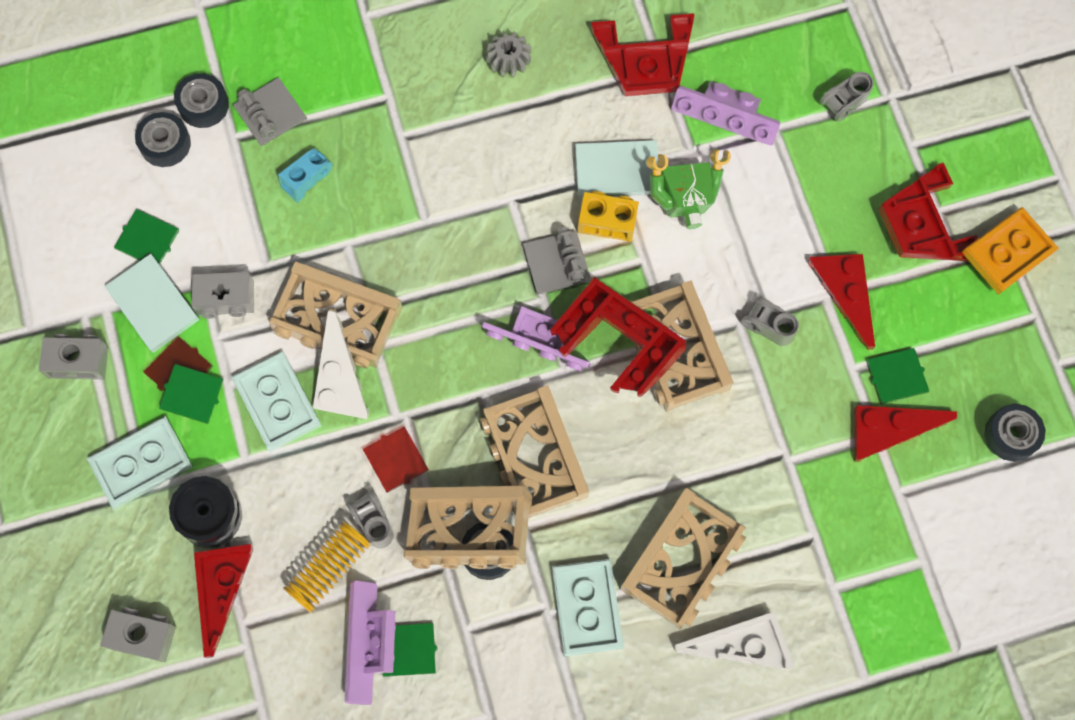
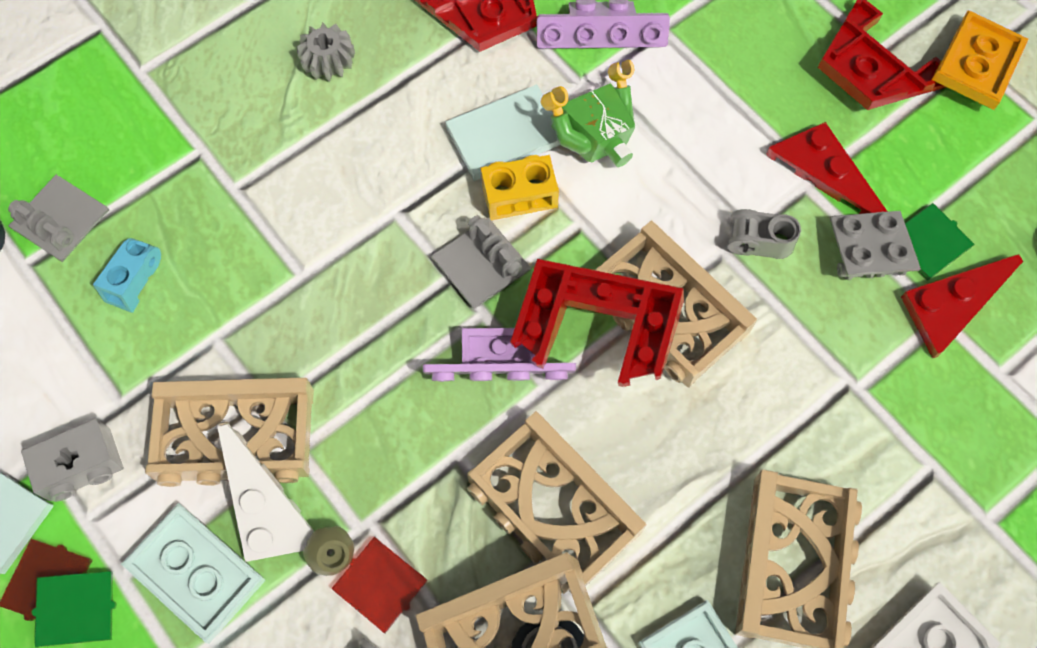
camera: 20 degrees left, 5 degrees down
none -> olive plate [303,526,354,576]
none -> light grey hinge [830,211,921,280]

